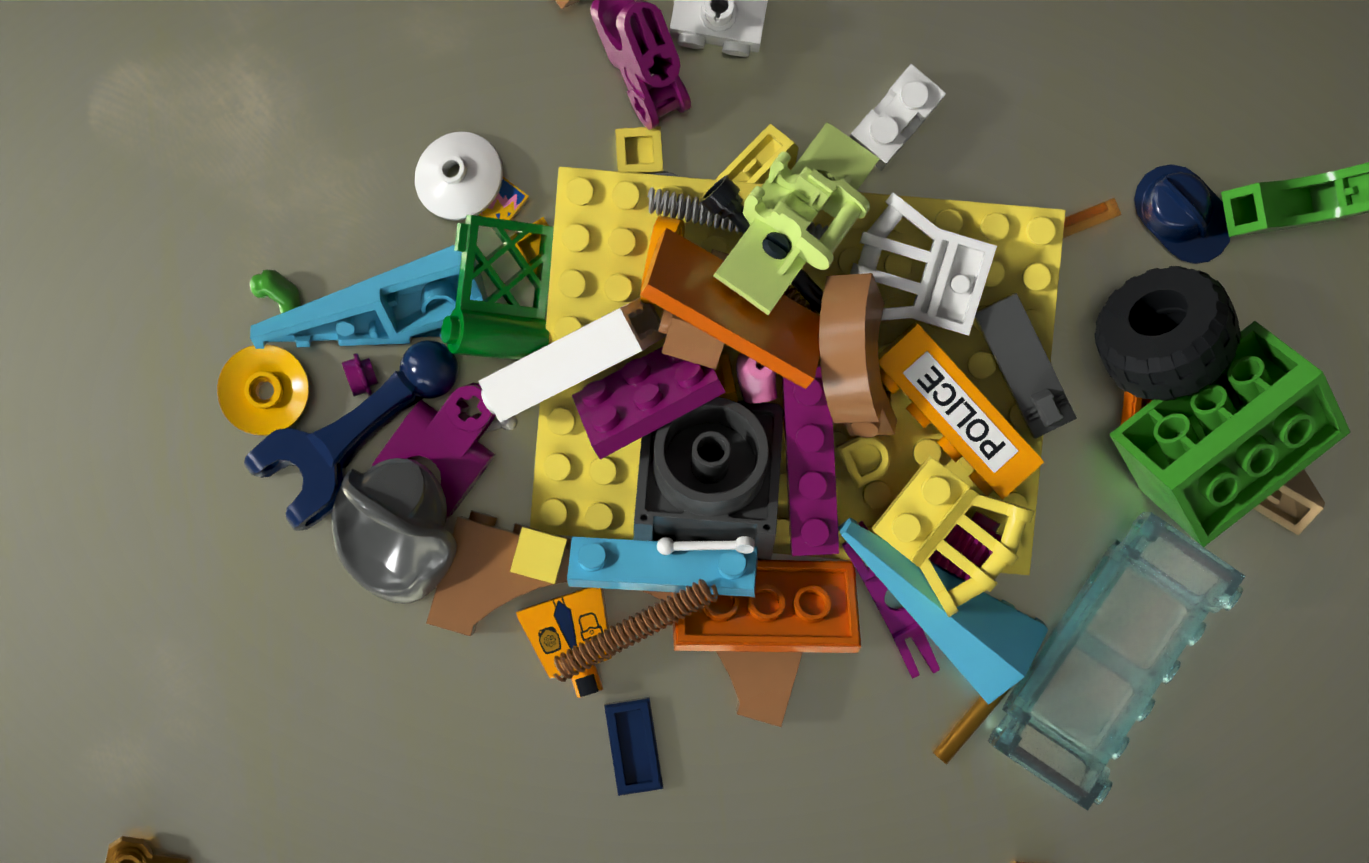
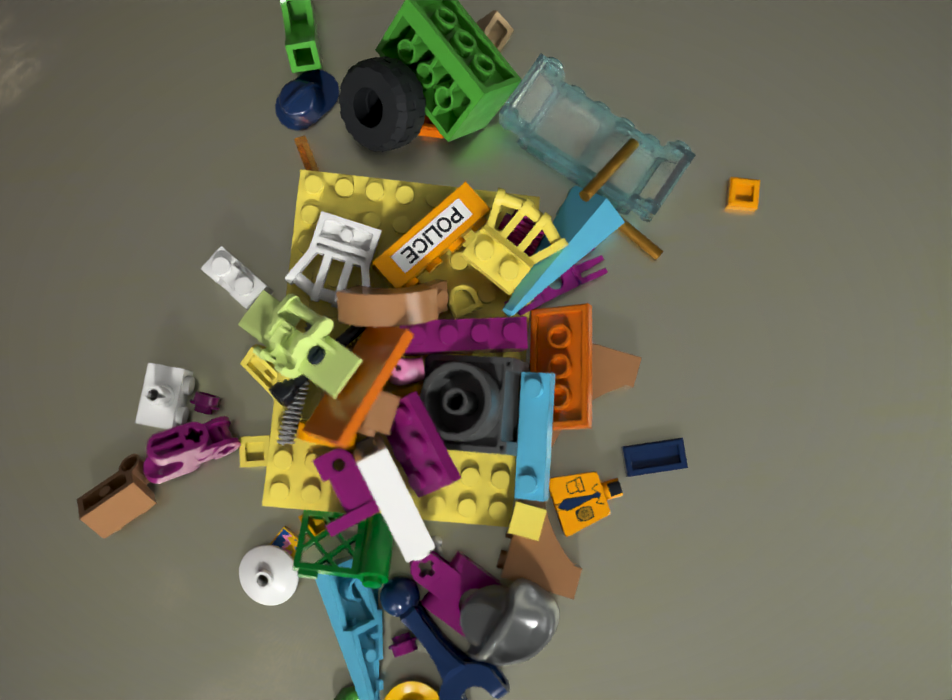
camera: 90 degrees left, 5 degrees down
medium nougat piece [553,579,718,682] -> none
white hinge [657,536,755,555] -> none
dark grey hinge [975,293,1077,439] -> none
none -> magenta plate [190,391,220,415]
none -> magenta piece [312,449,380,537]
none -> pearl gold bar [579,138,639,202]

